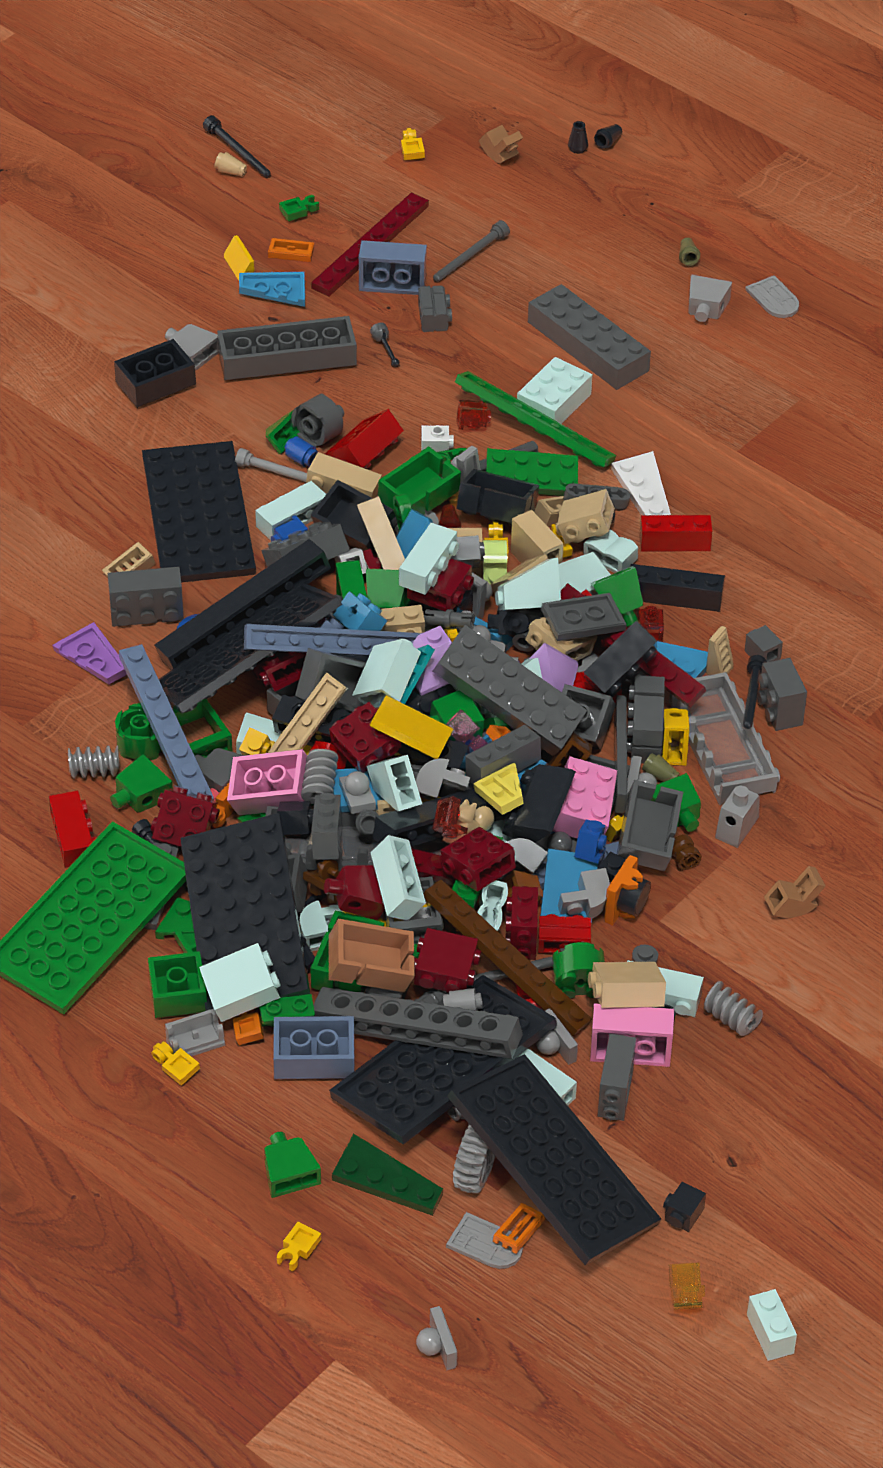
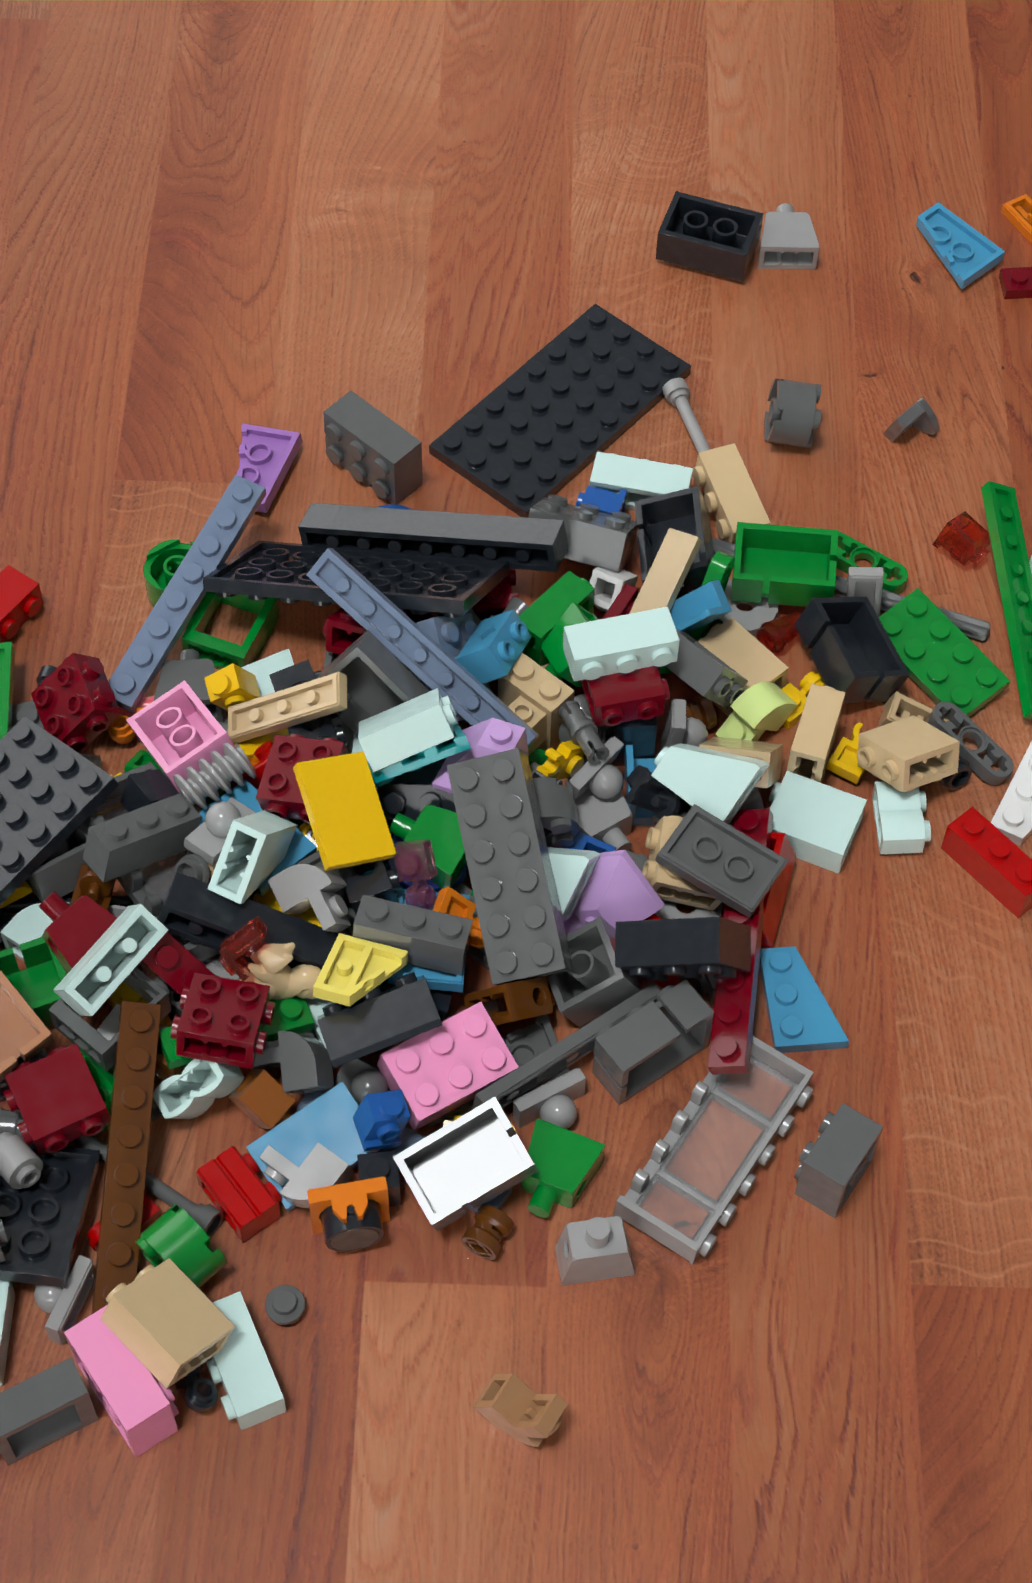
camera: 50 degrees right, 10 degrees up
light grey piece [68,745,119,779] -> none
tan slope [102,542,156,577] -> none
green torso [110,754,173,812] -> none
dark grey brick [217,316,357,380] -> none
yellow slope [224,235,254,280] -> none
green slope [266,410,299,454] -> none
blue brick [285,436,318,467] -> none
red slope [324,409,404,469] -> none
hinge [370,323,400,367] -> none
white brick [421,425,454,452] -> none
dark red brick [505,886,538,960] -> none
green torso [591,566,643,627] -> none
black slope [630,564,726,612] -> none
clear red brick [638,606,664,642] -> none
olive cone [642,753,680,782] -> none
yellow torso [662,708,689,766] -> none
light grey piece [704,981,763,1036] -> none
tan slope [706,626,733,675] -> none
black piece [743,655,767,729] -> none
dark grey brick [745,625,783,662] -> none
none -> flat silver tile [884,398,940,442]

